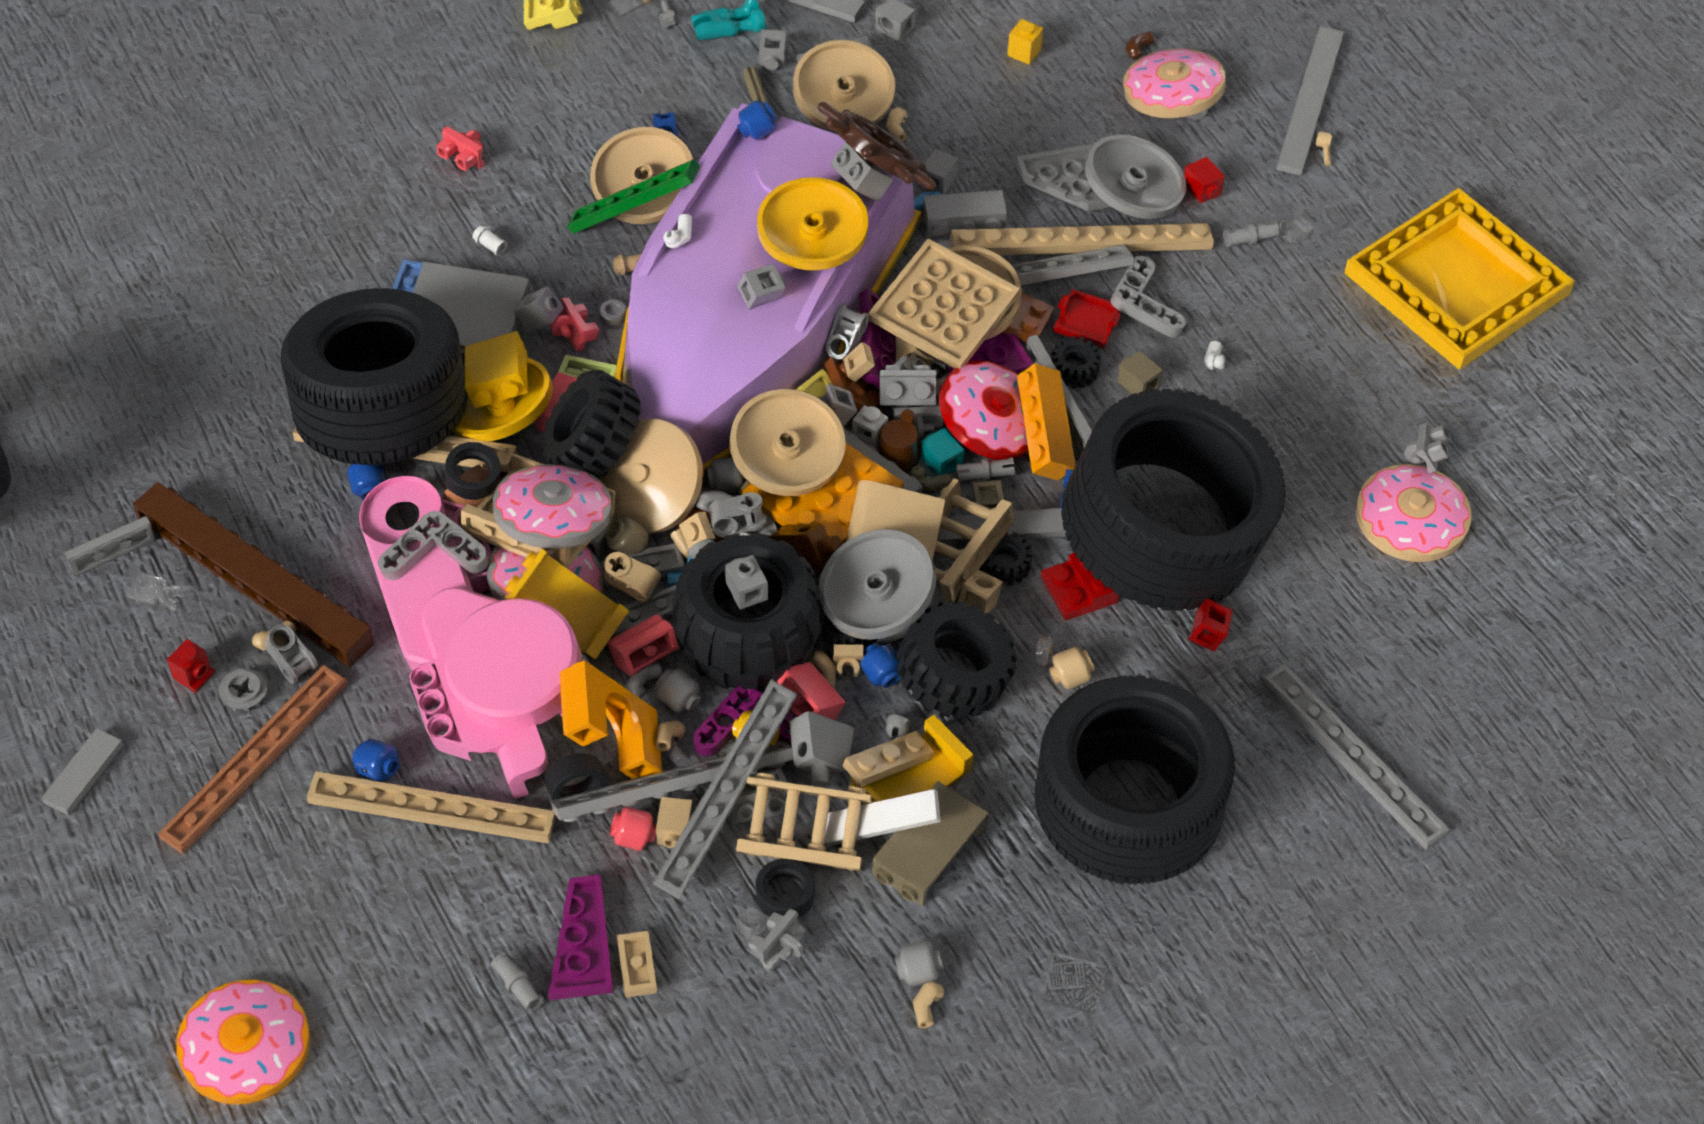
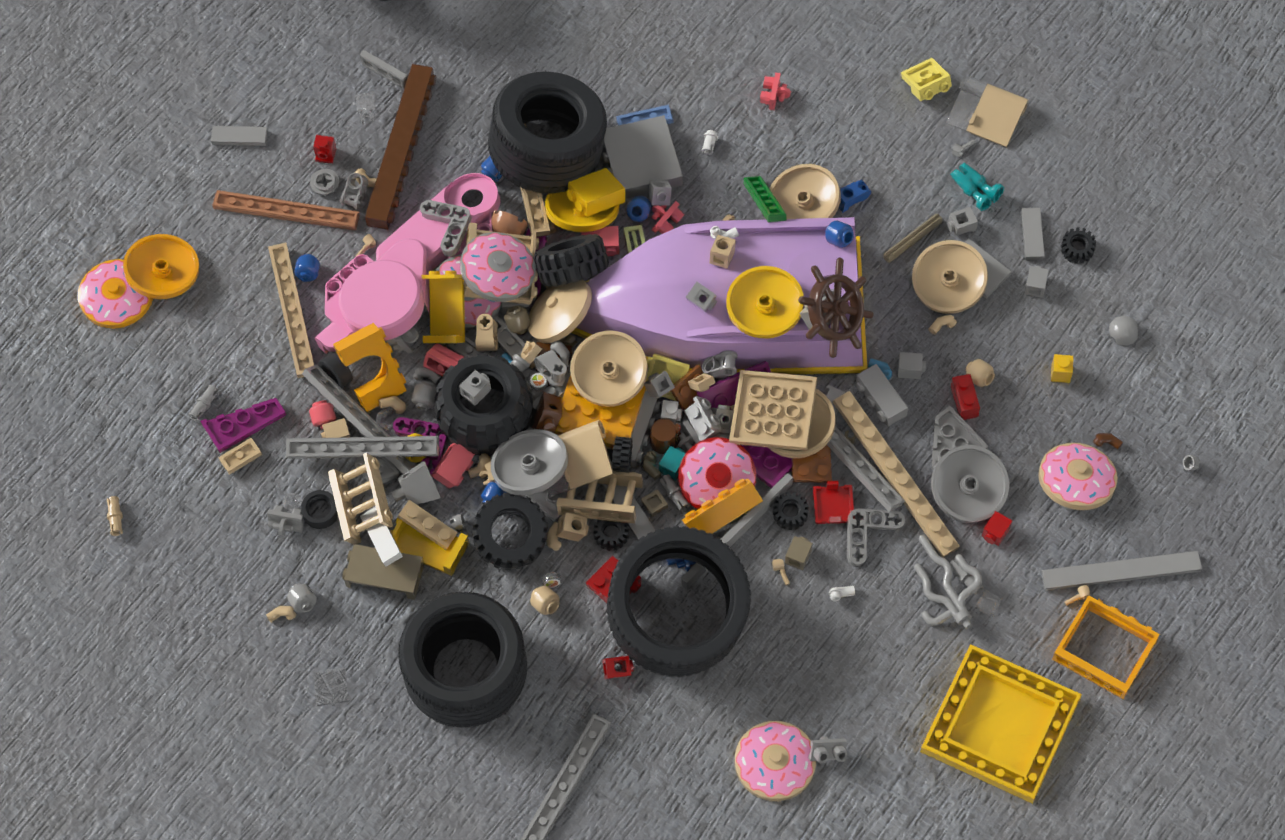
camera: 70 degrees right, 10 degrees up
black tyre [445,442,500,500] -> none
none -> light orange dish [123,234,199,299]
none -> tan hand [356,234,376,256]
none -> black tyre [612,436,633,473]
none -> blue head [626,196,652,222]
none -> tan brick [709,235,736,269]
none -> light grey plant [914,535,982,629]
none -> red brick [950,374,980,420]
none -> tan head [966,359,995,387]
none -> light orange window [1052,595,1160,699]

